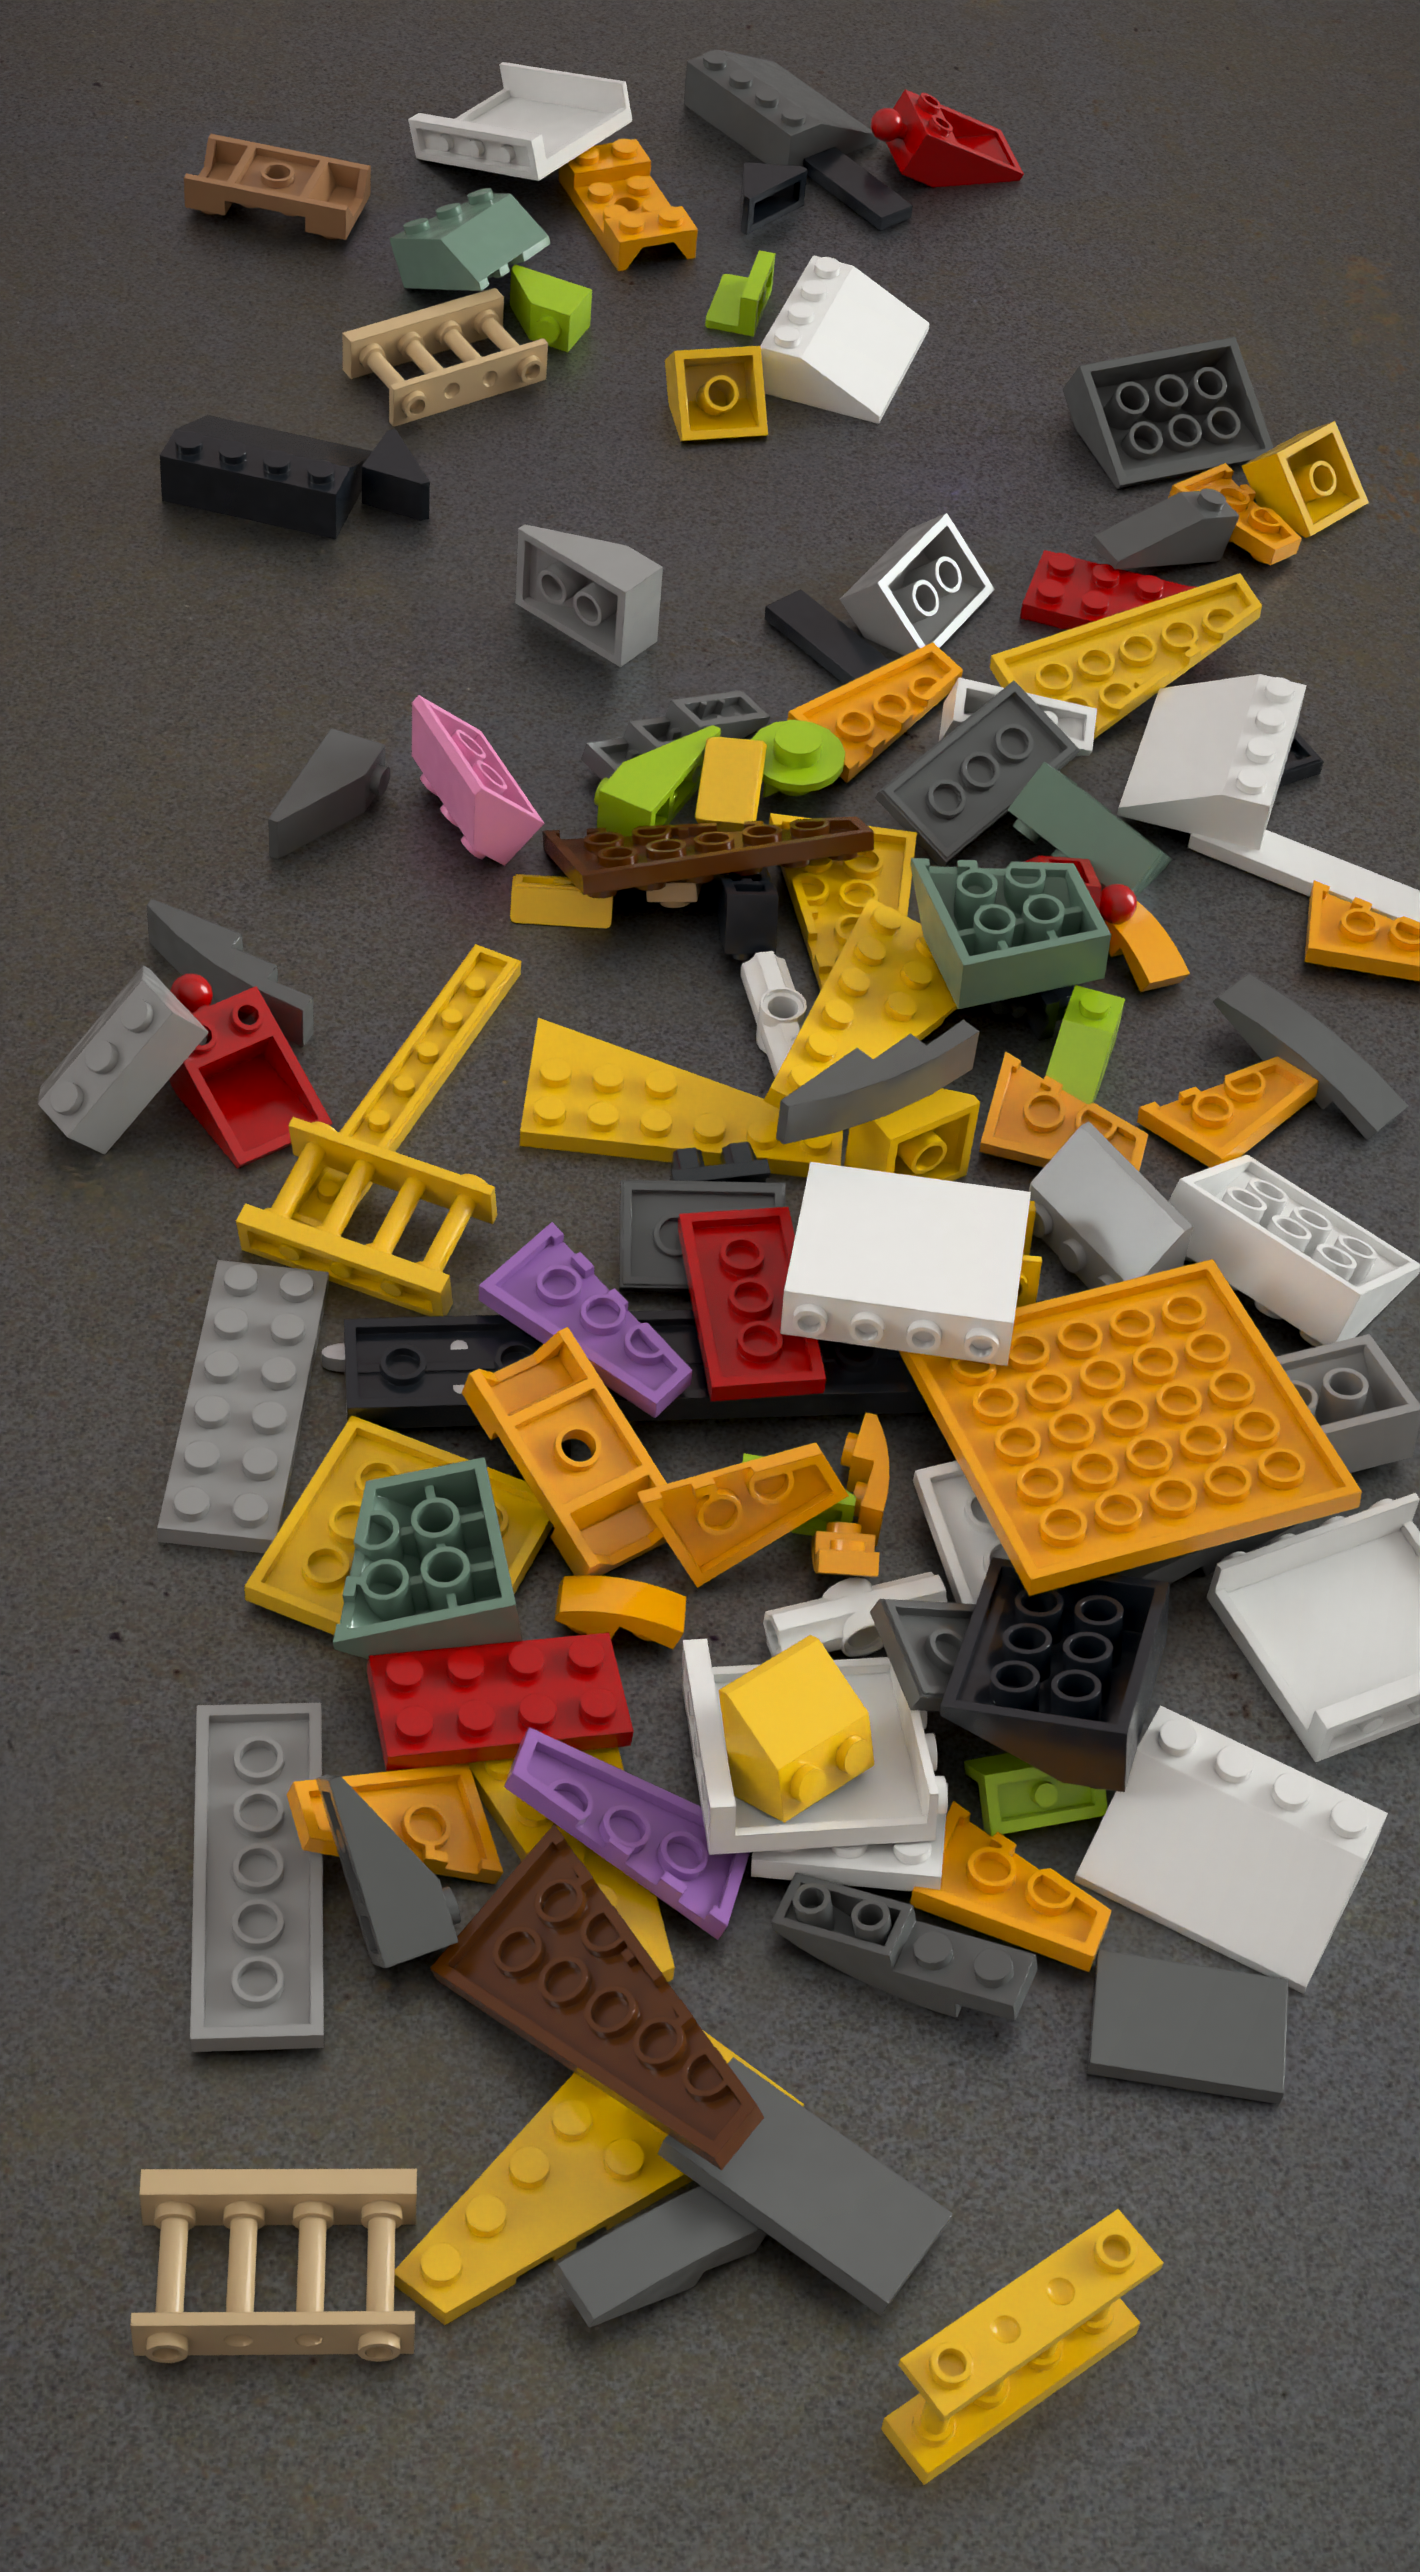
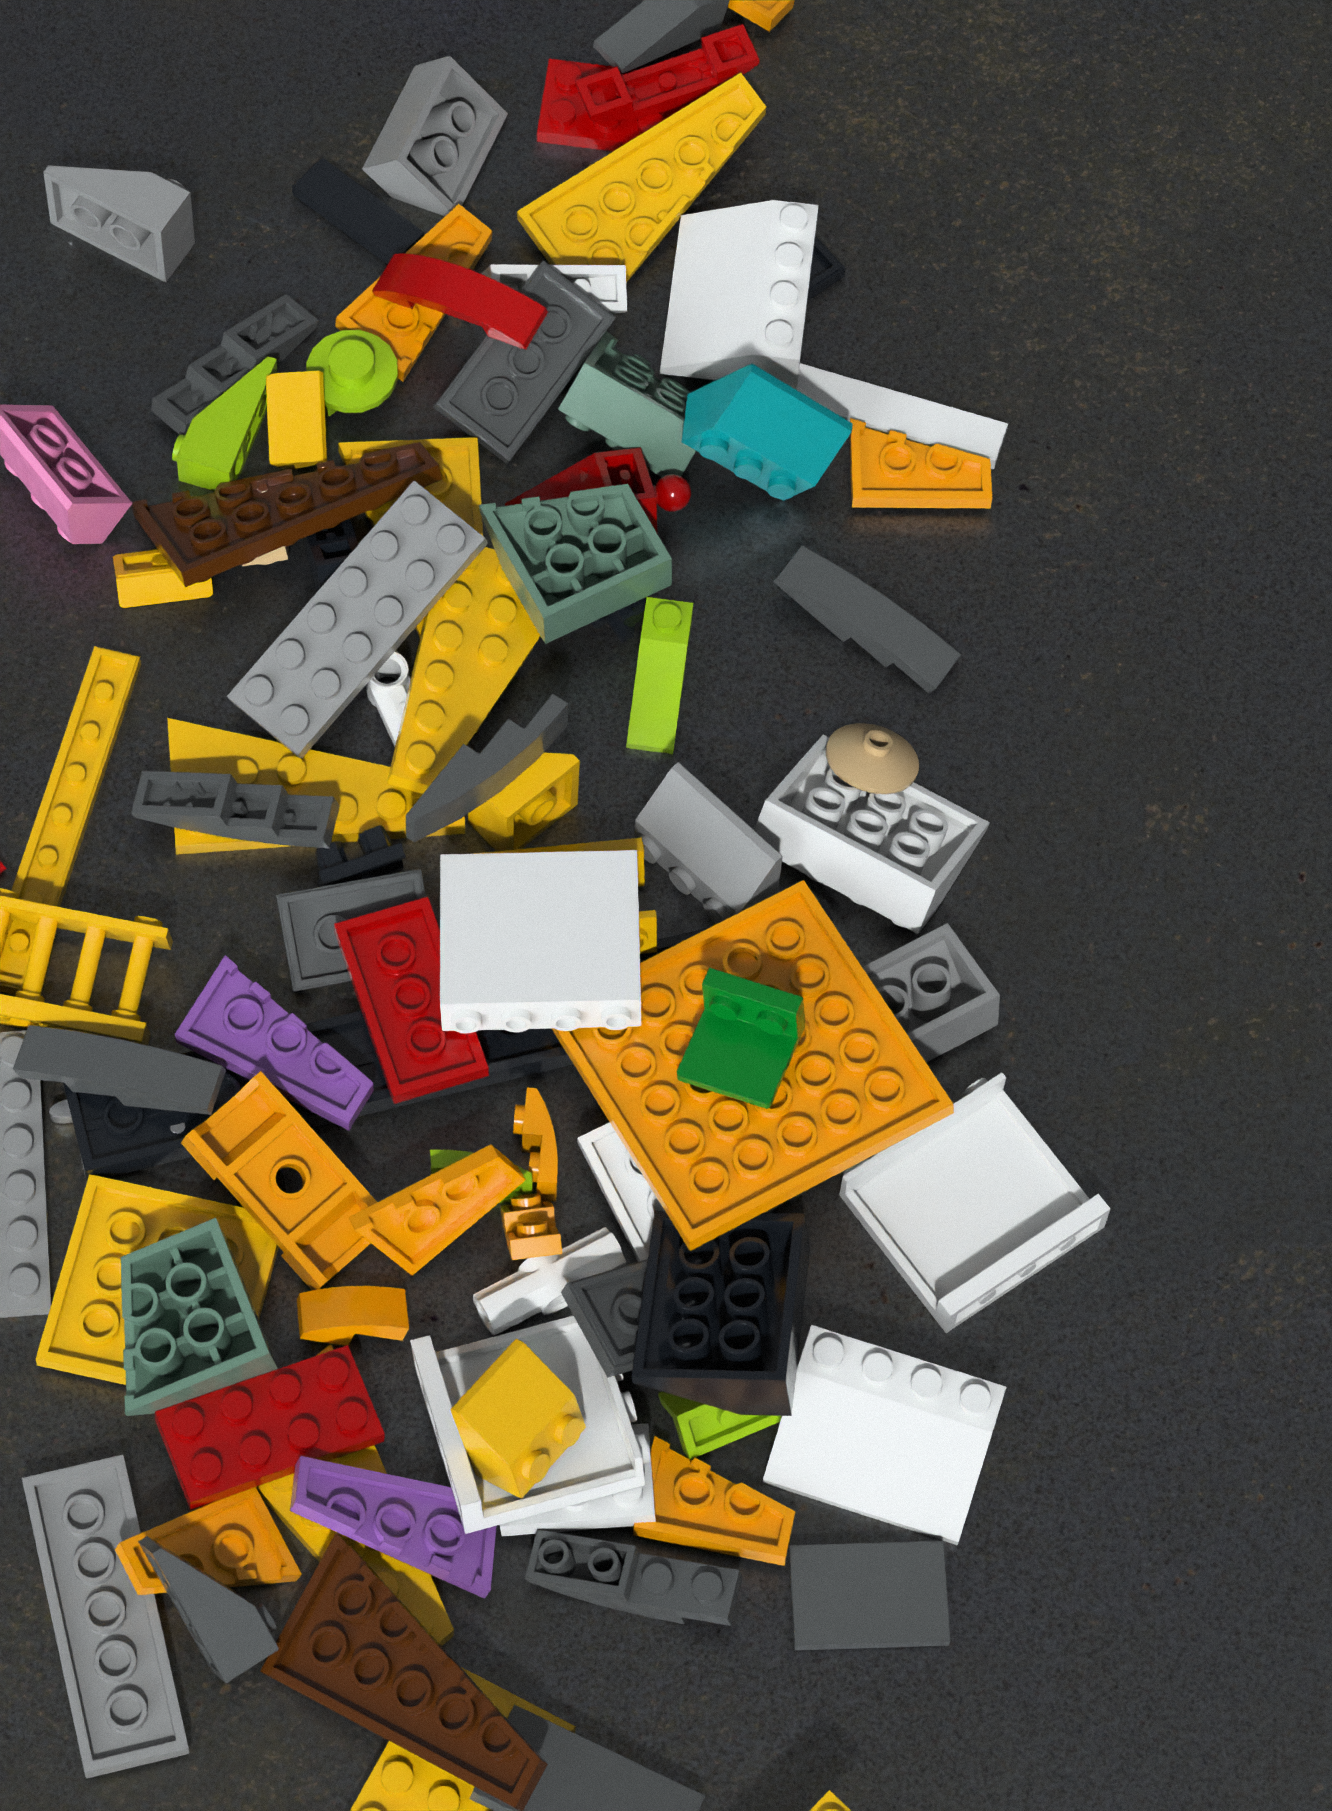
camera: 10 degrees left, 15 degrees up
light orange wing [979,1052,1148,1171] -> none
light orange slope [1104,901,1190,992] -> none
light orange wing [1137,1056,1319,1168] -> none
none -> dark grey slope [13,1025,226,1115]
none -> dark grey slope [131,771,340,848]
none -> light grey plate [227,481,488,759]
none -> red slope [372,253,548,350]
none -> red slope [575,24,759,121]
none -> green bracket [677,968,805,1109]
none -> teal slope [681,363,853,501]
none -> tan dish [826,723,919,794]

